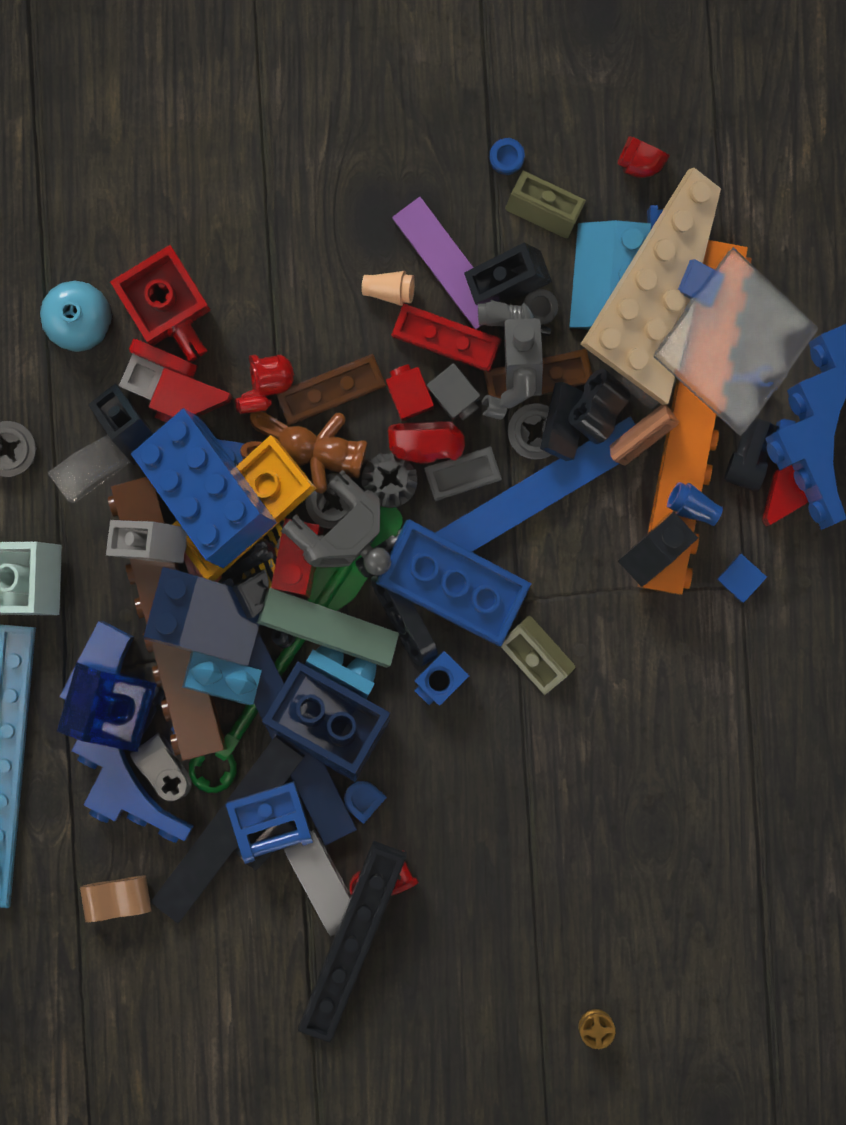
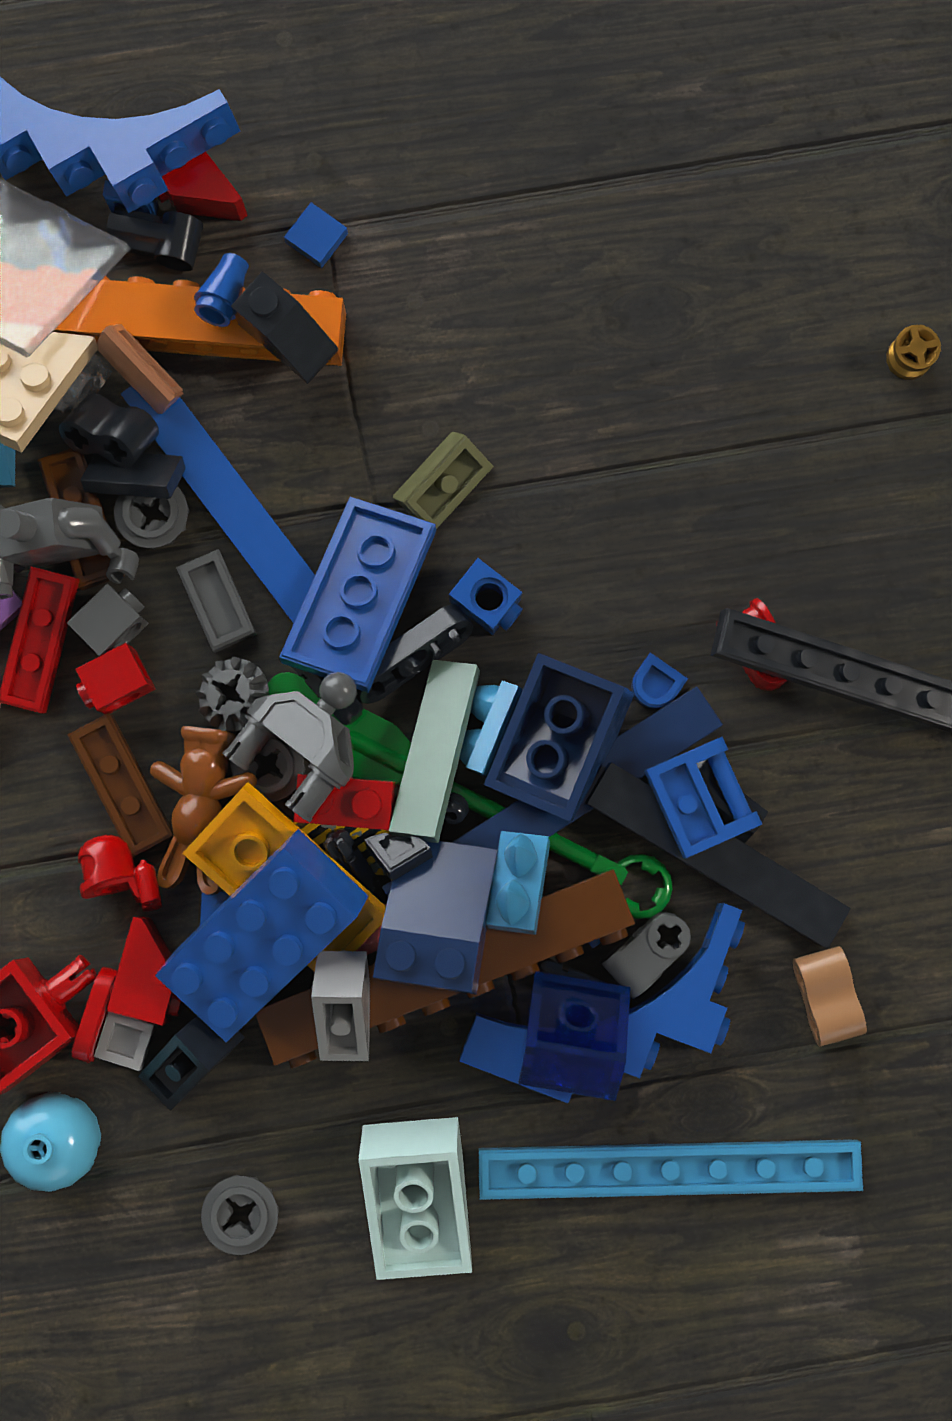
camera: 100 degrees left, 5 degrees down
clear slope [48,435,131,503] -> none
light grey beam [284,830,351,936] -> none
red piece [388,421,465,463] -> none

